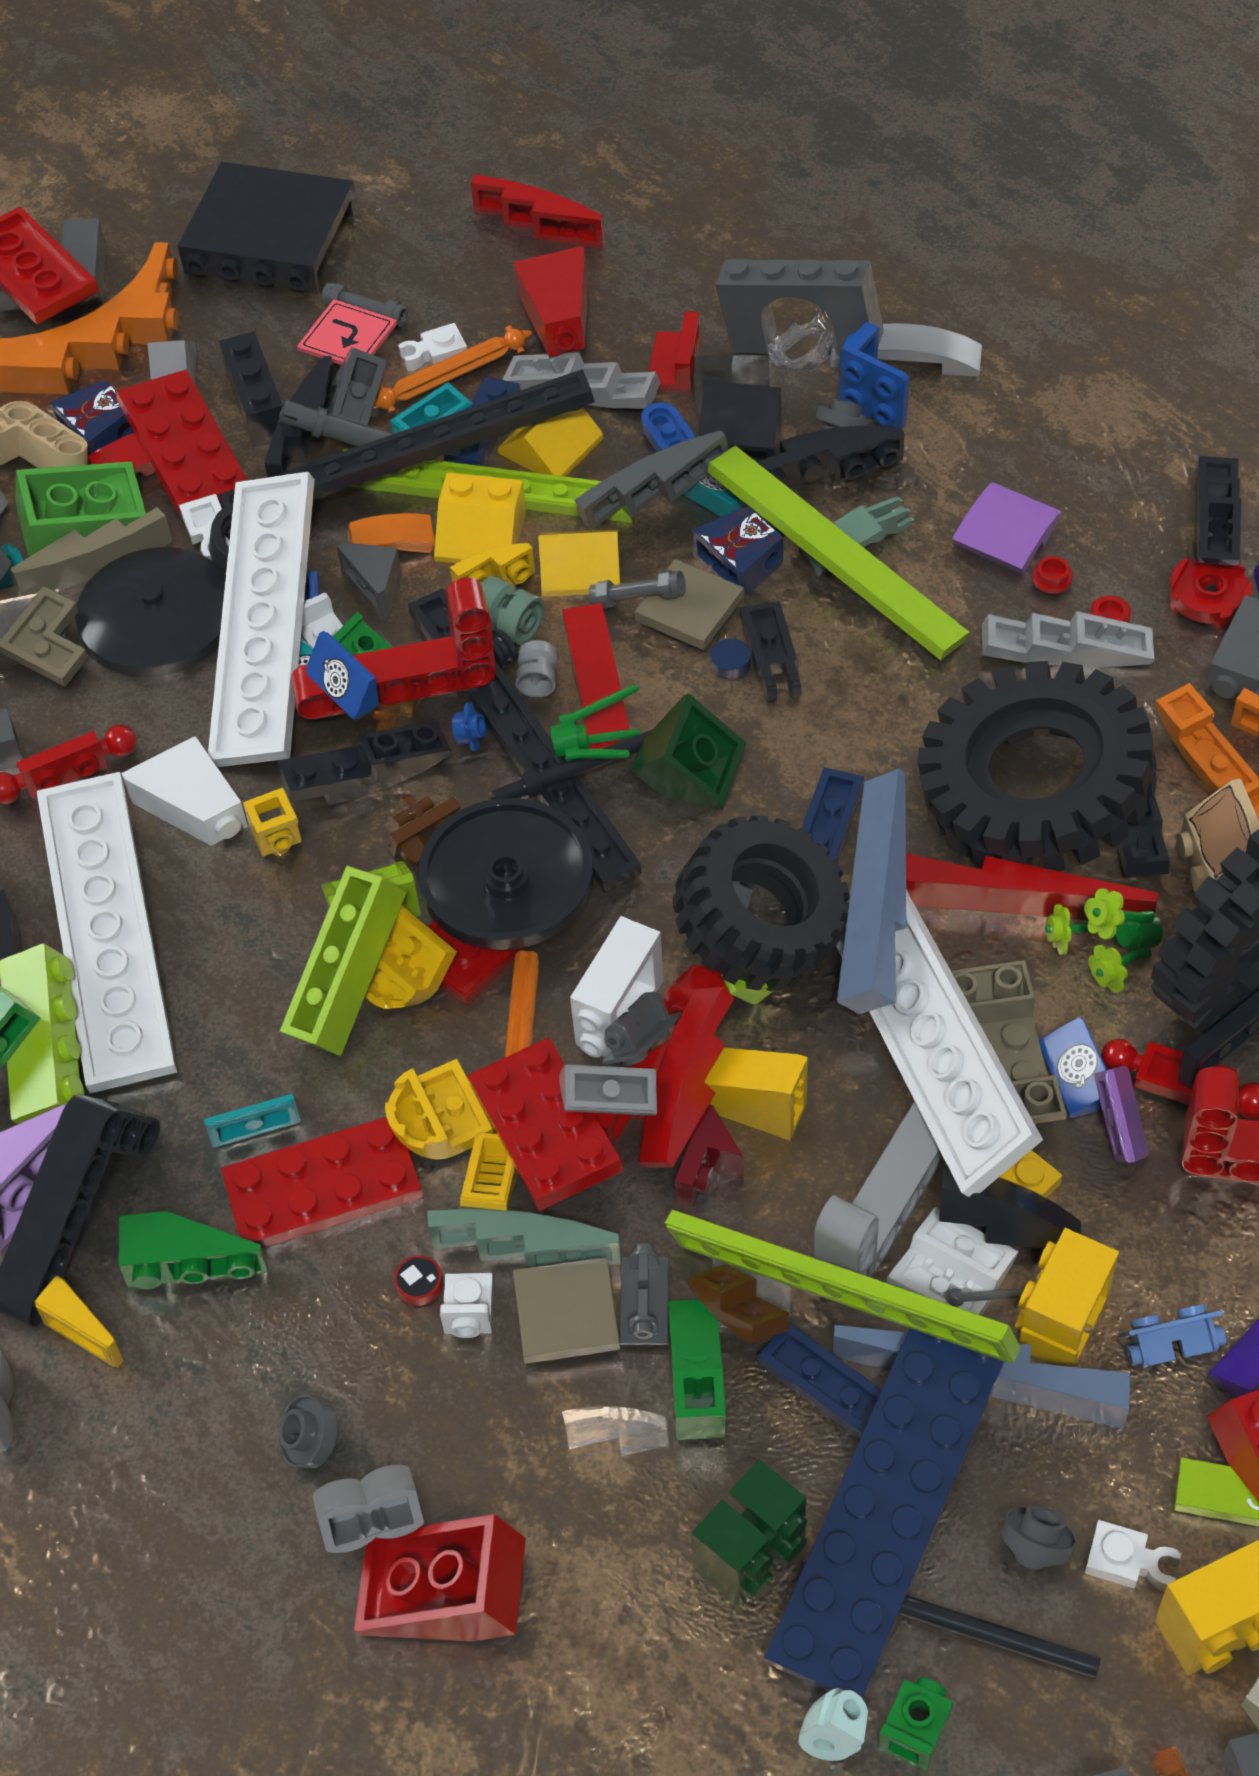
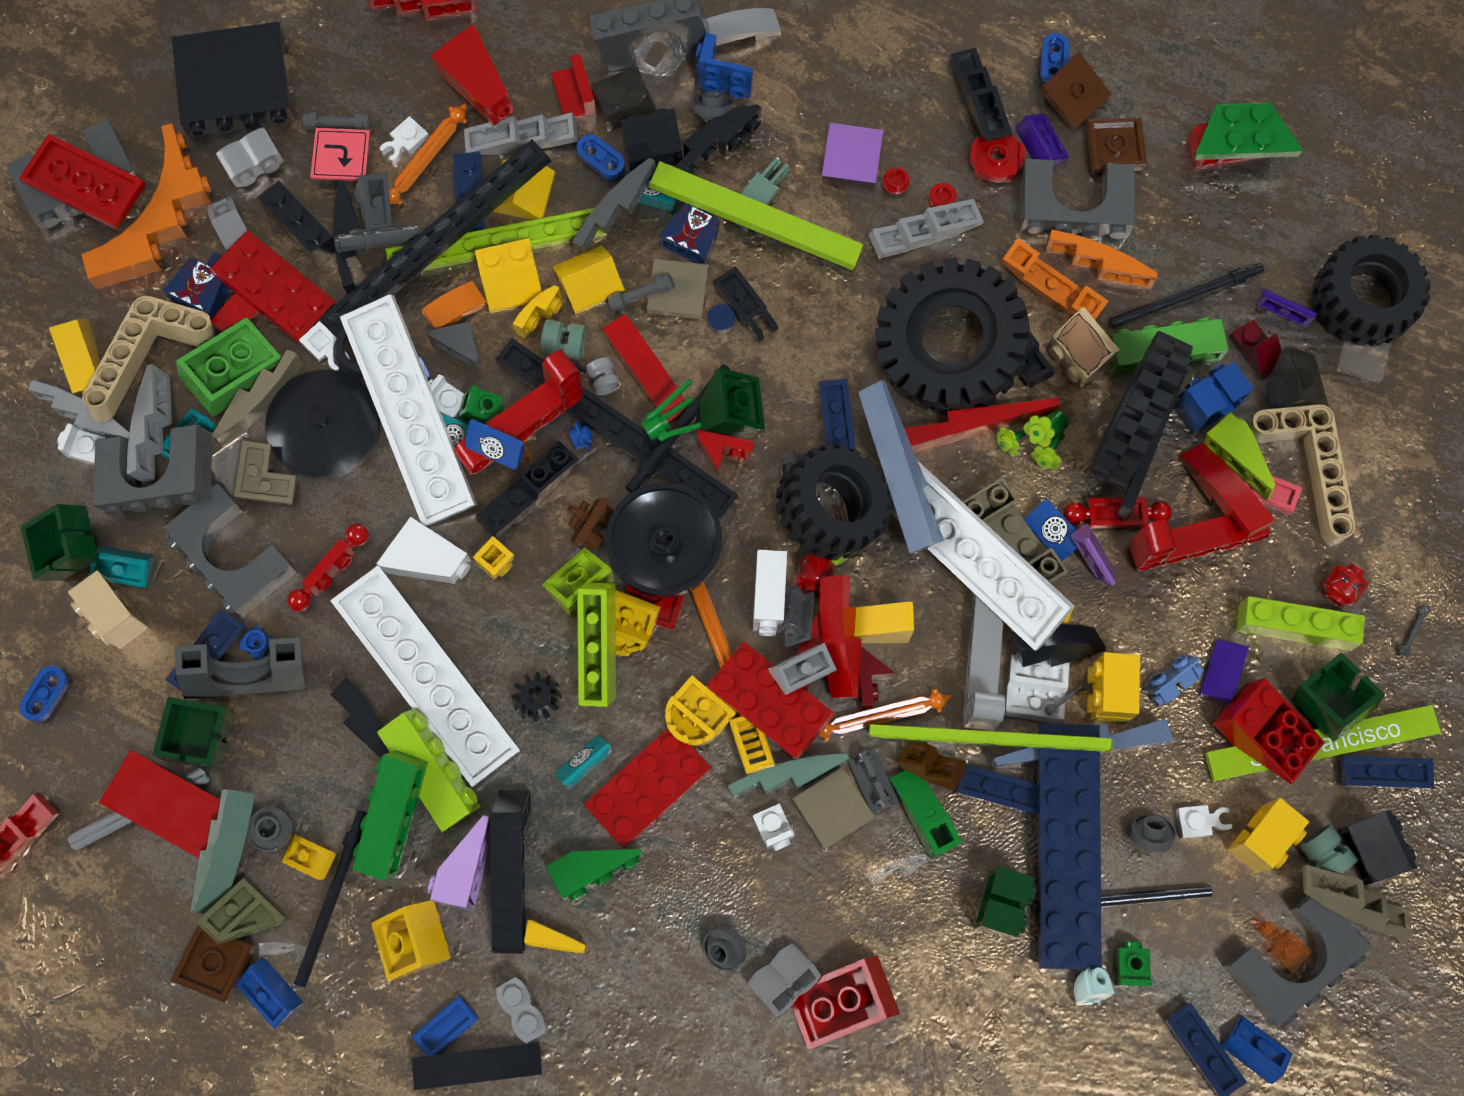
camera: 30 degrees left, 20 degrees up
teal slope [390,382,473,434] -> none
tile [394,1256,443,1306] -> none
none -> light grey brick [216,127,284,188]
none -> black gear [512,672,562,723]
none -> red slope [697,430,754,475]
none -> orange wheel [818,688,952,741]

